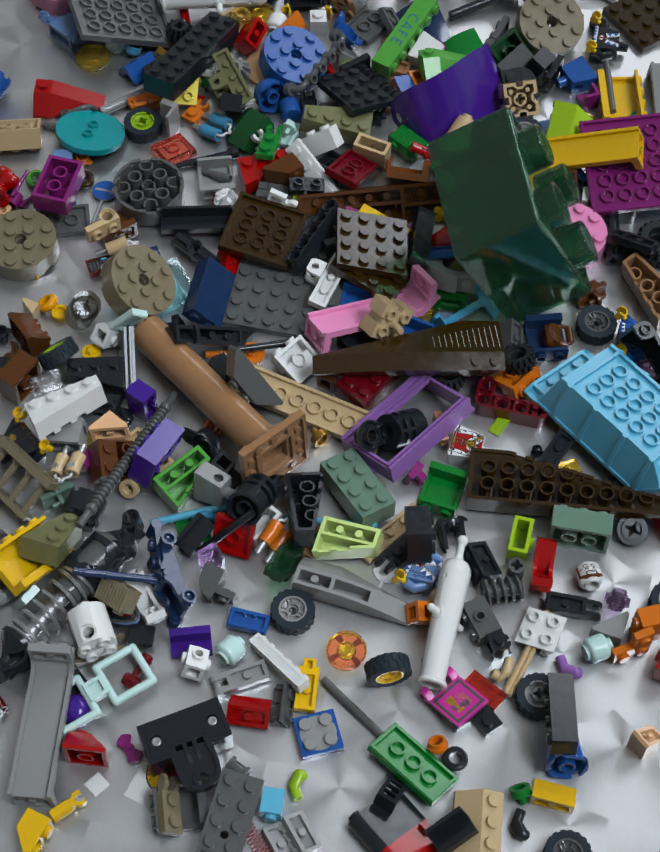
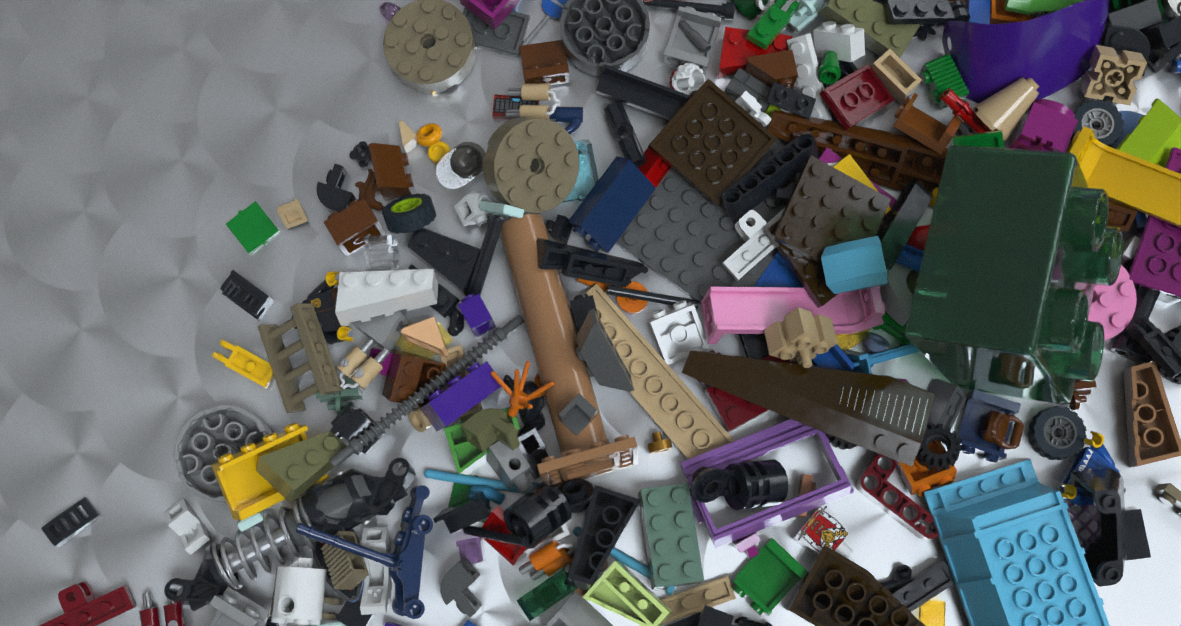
camera: 30 degrees right, 20 degrees up
yellow tile [82,344,101,358] -> none
tan plate [84,208,121,244] -> none
lime piece [488,418,510,437] -> none
none -> olive brick [461,408,520,452]
none -> orange plant [491,361,554,417]
none -> dark grey panel [558,394,597,435]
none -> green cone [818,51,841,84]
none -> medium azure slope [821,236,887,294]

